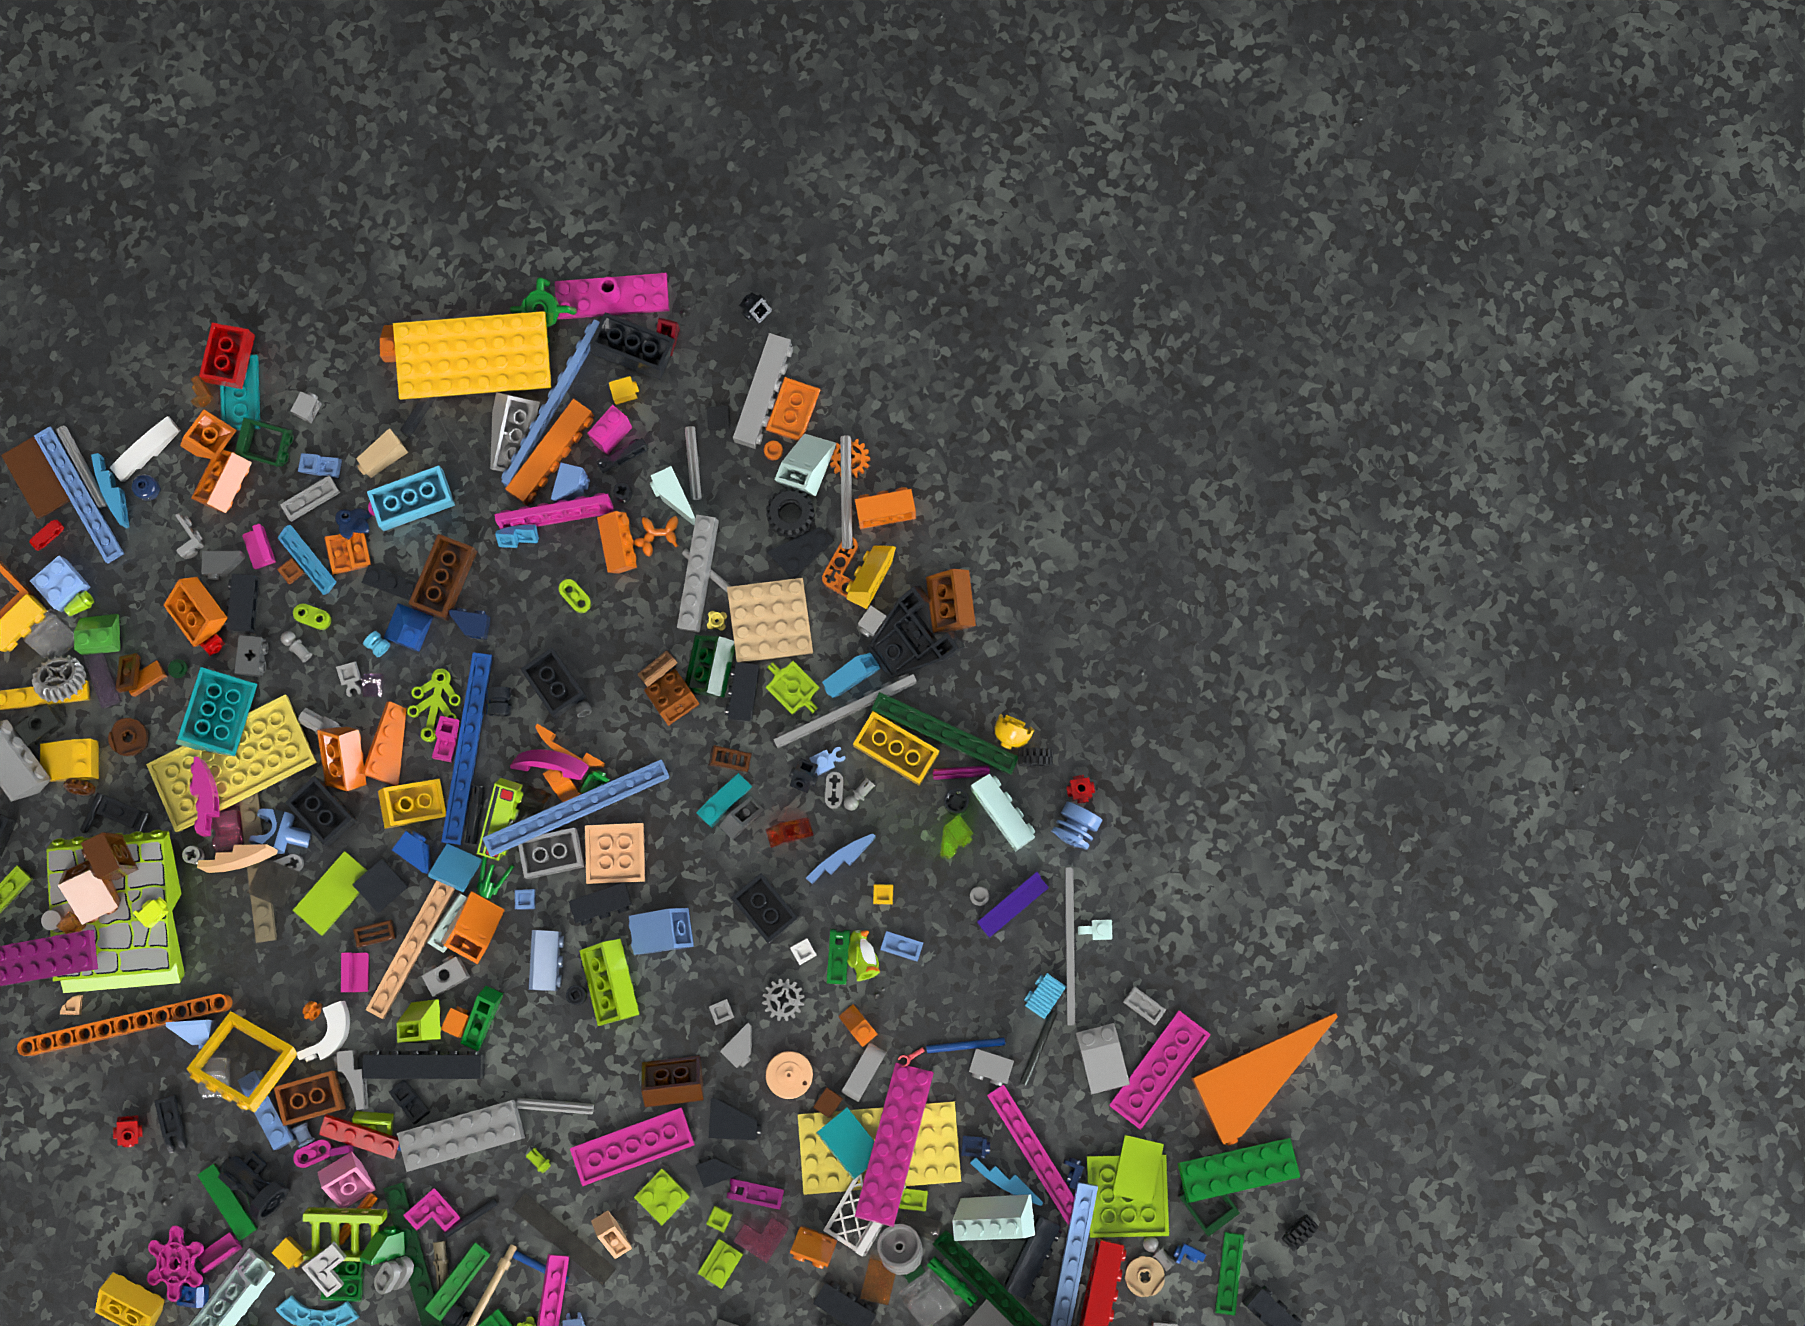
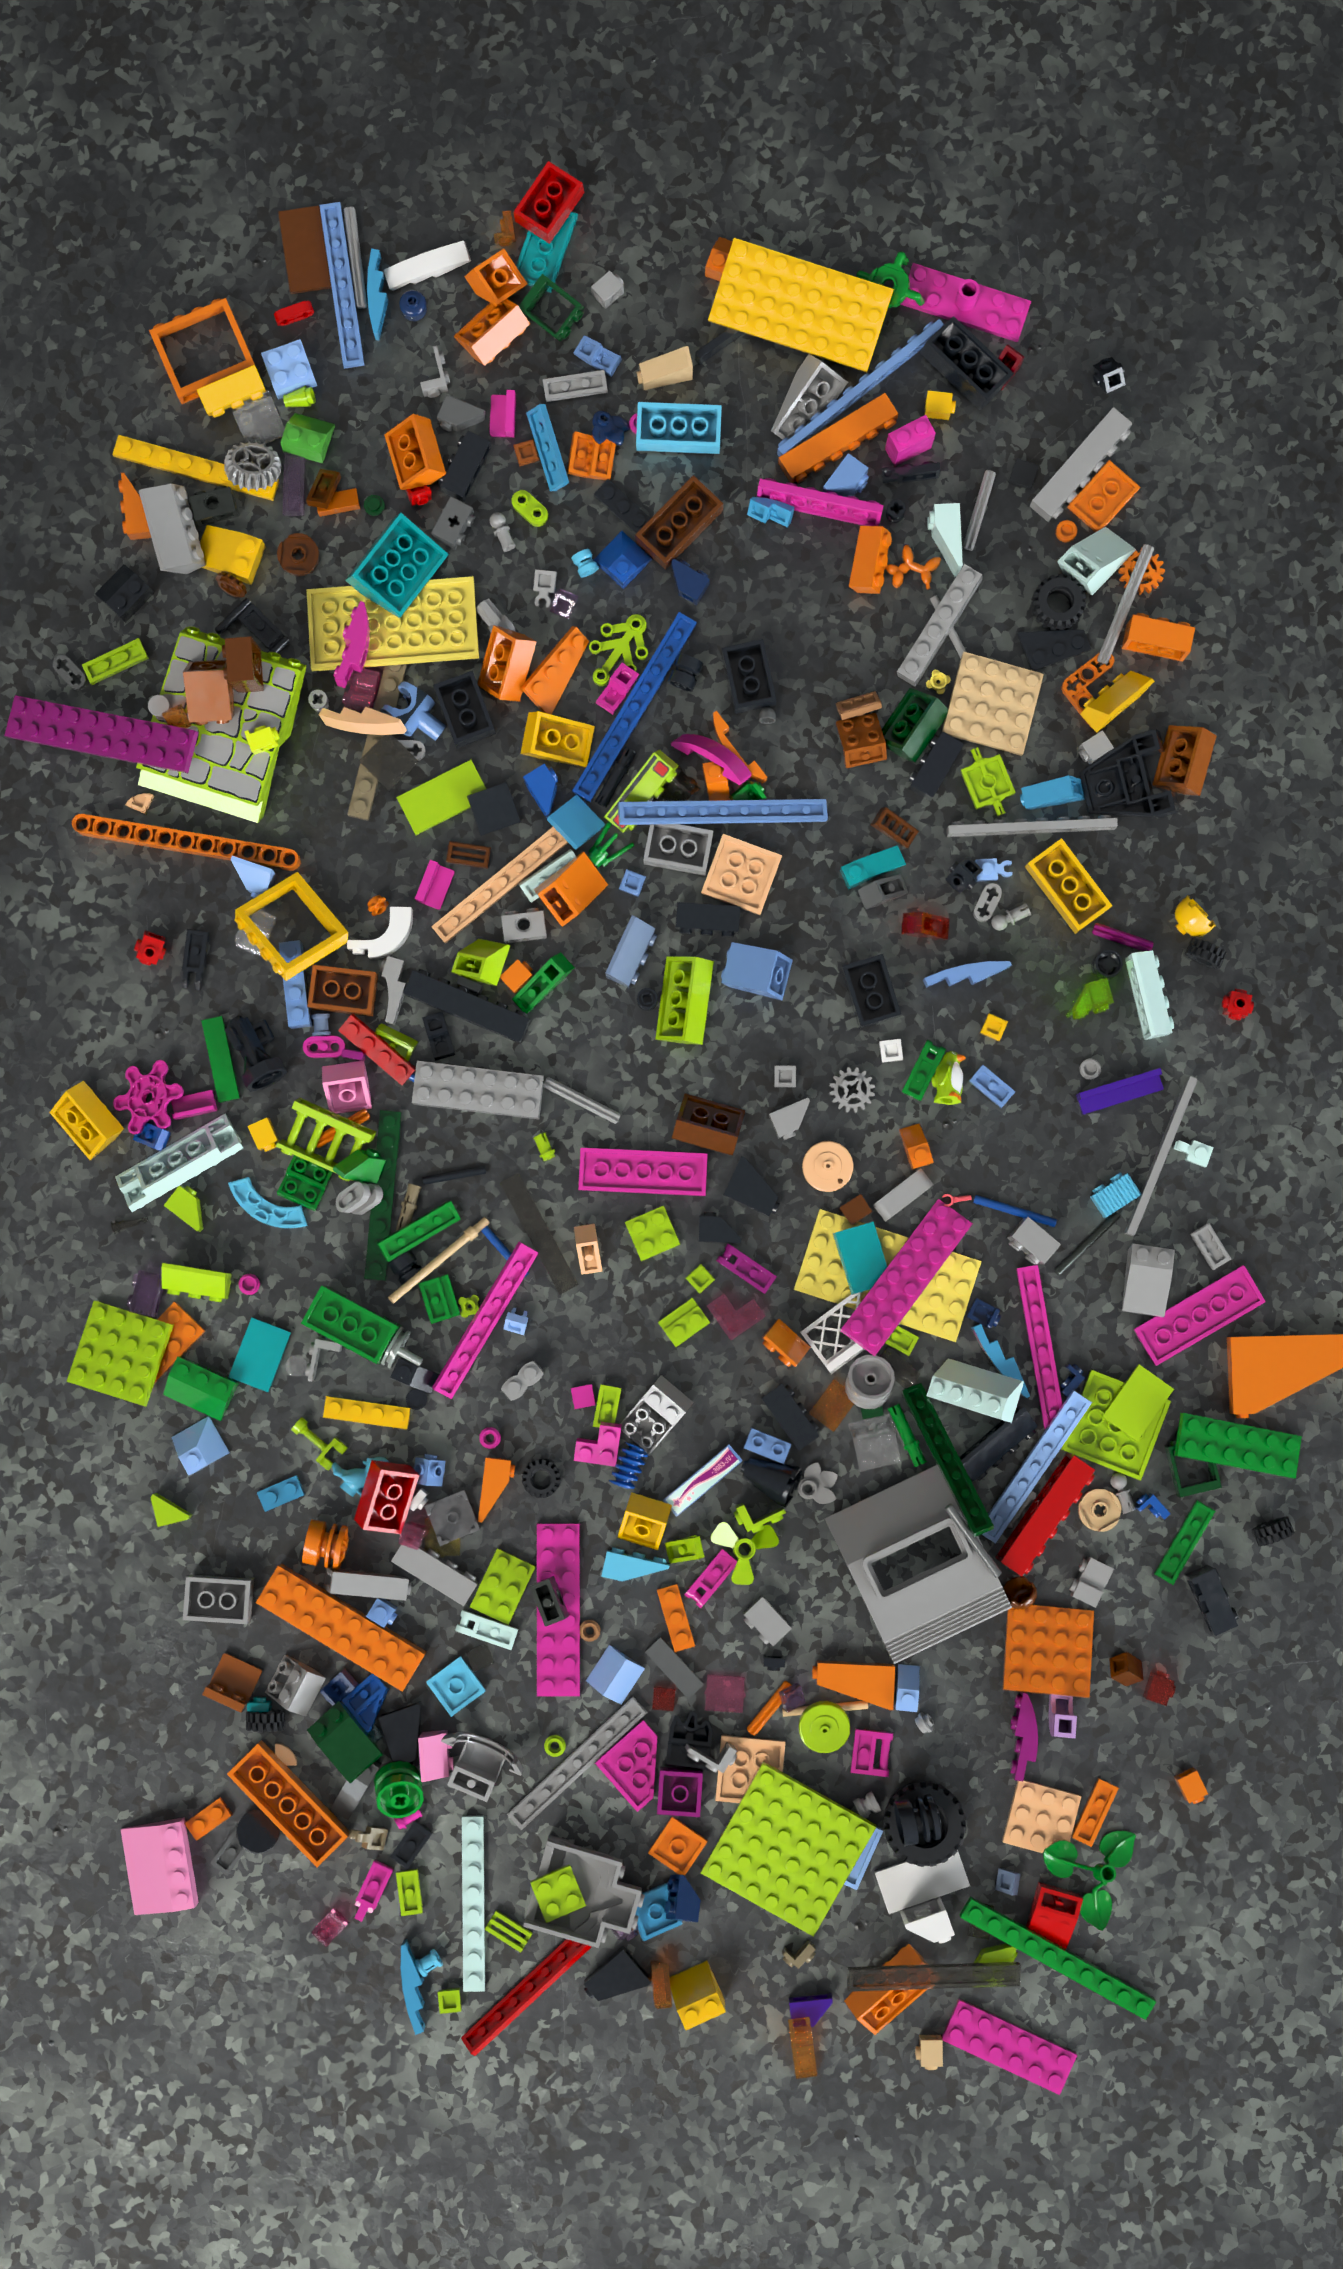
camera: 20 degrees right, 5 degrees up
plate [302,1242,347,1297] -> none
dark pink plate [403,1188,460,1232] -> none
lime plate [559,579,591,613] -> none
dark green plate [871,692,1018,775] -> none
medium blue wheel [1051,802,1102,850] -> none

